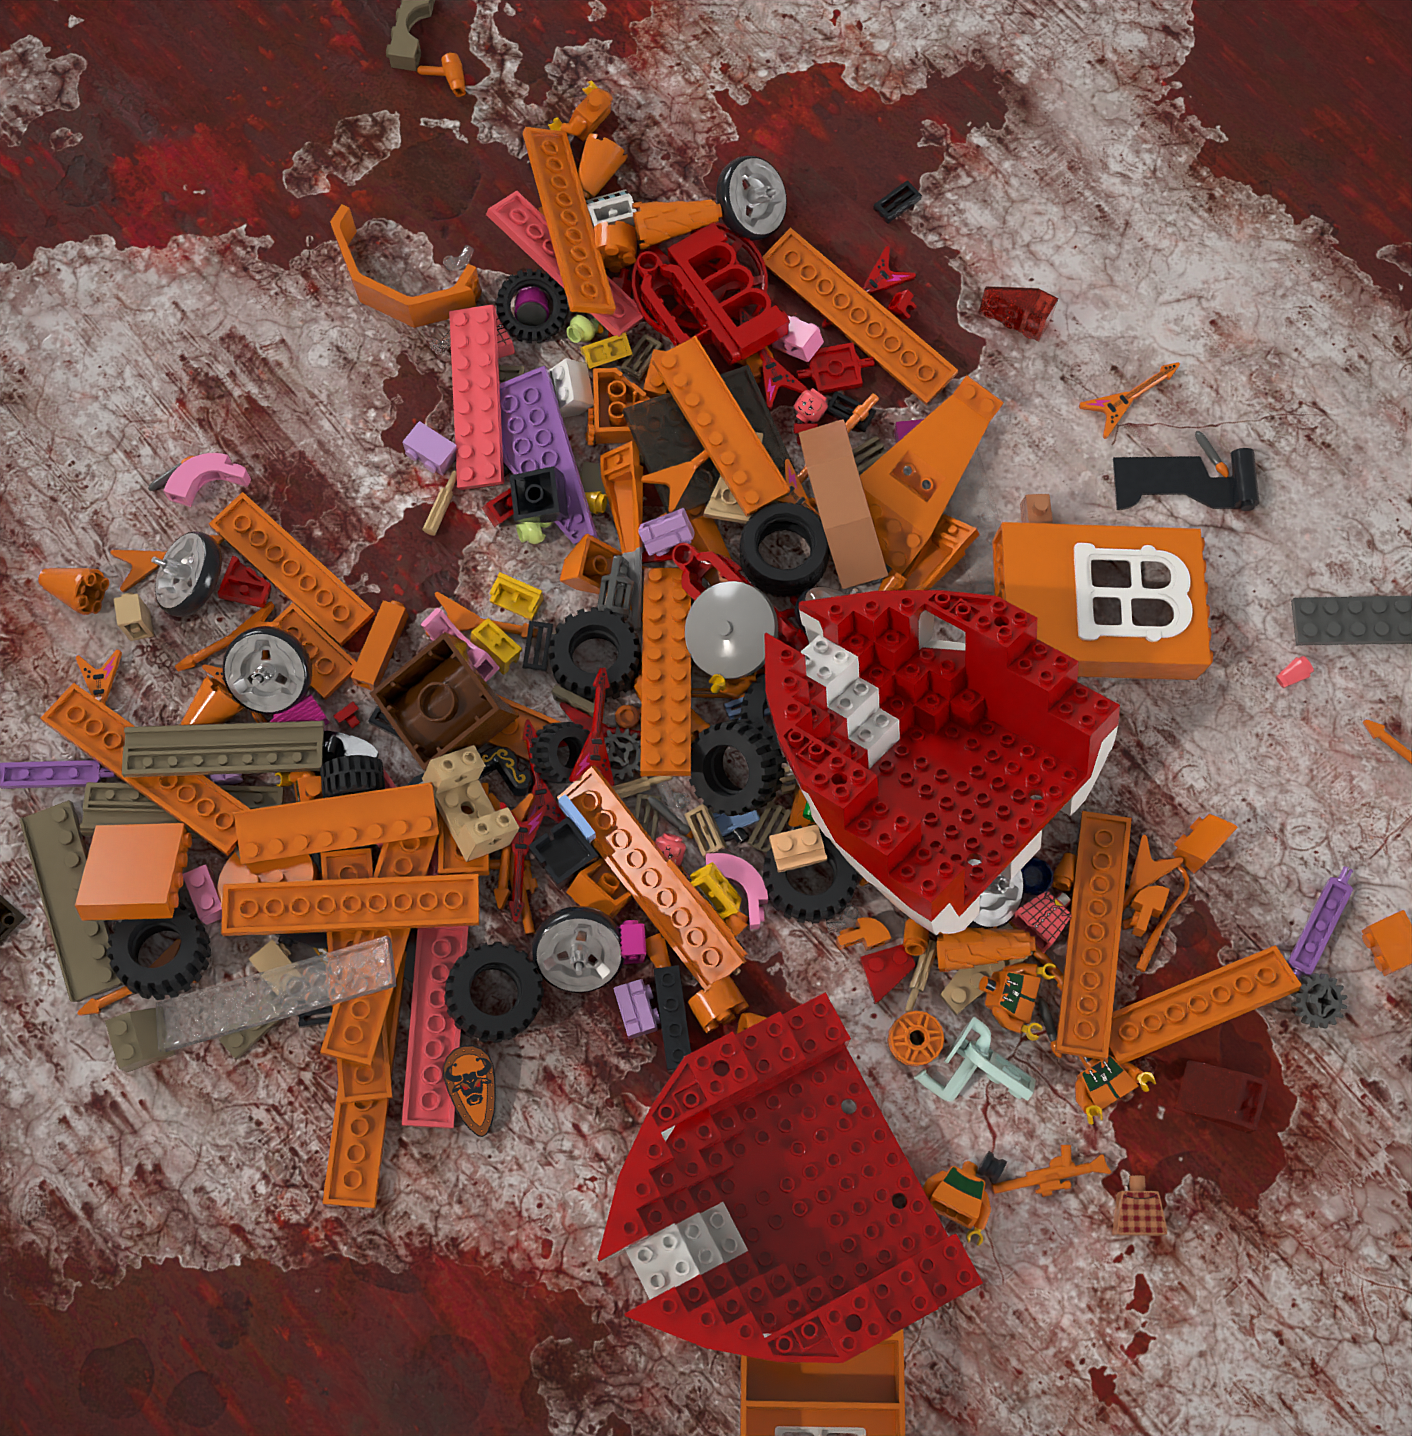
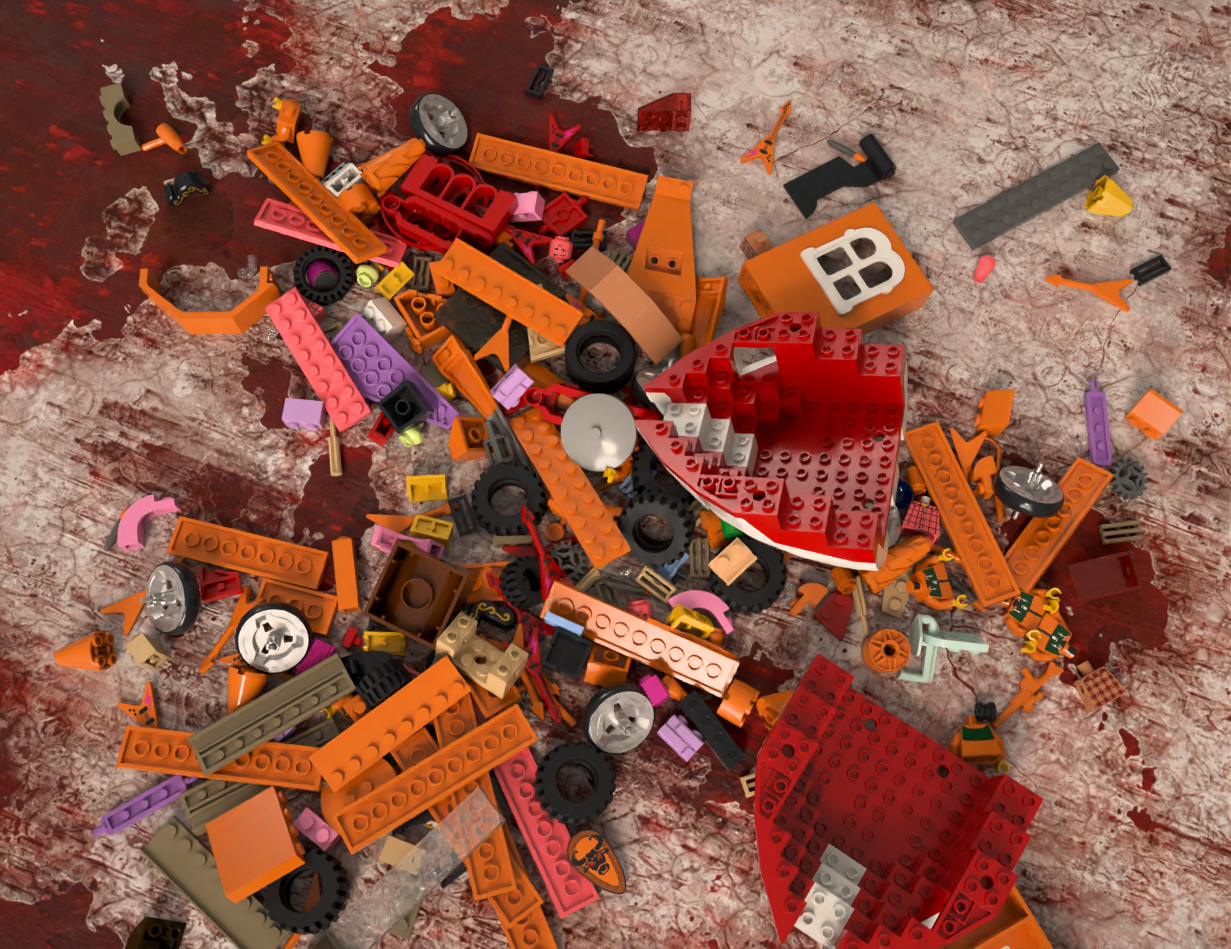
camera: 30 degrees left, 0 degrees up
none -> black animal [163,171,210,206]
none -> yellow hinge [363,631,408,656]
none -> wheel [992,462,1065,520]
none -> torso [1021,599,1077,661]
none -> dark tan tile [1098,520,1143,545]

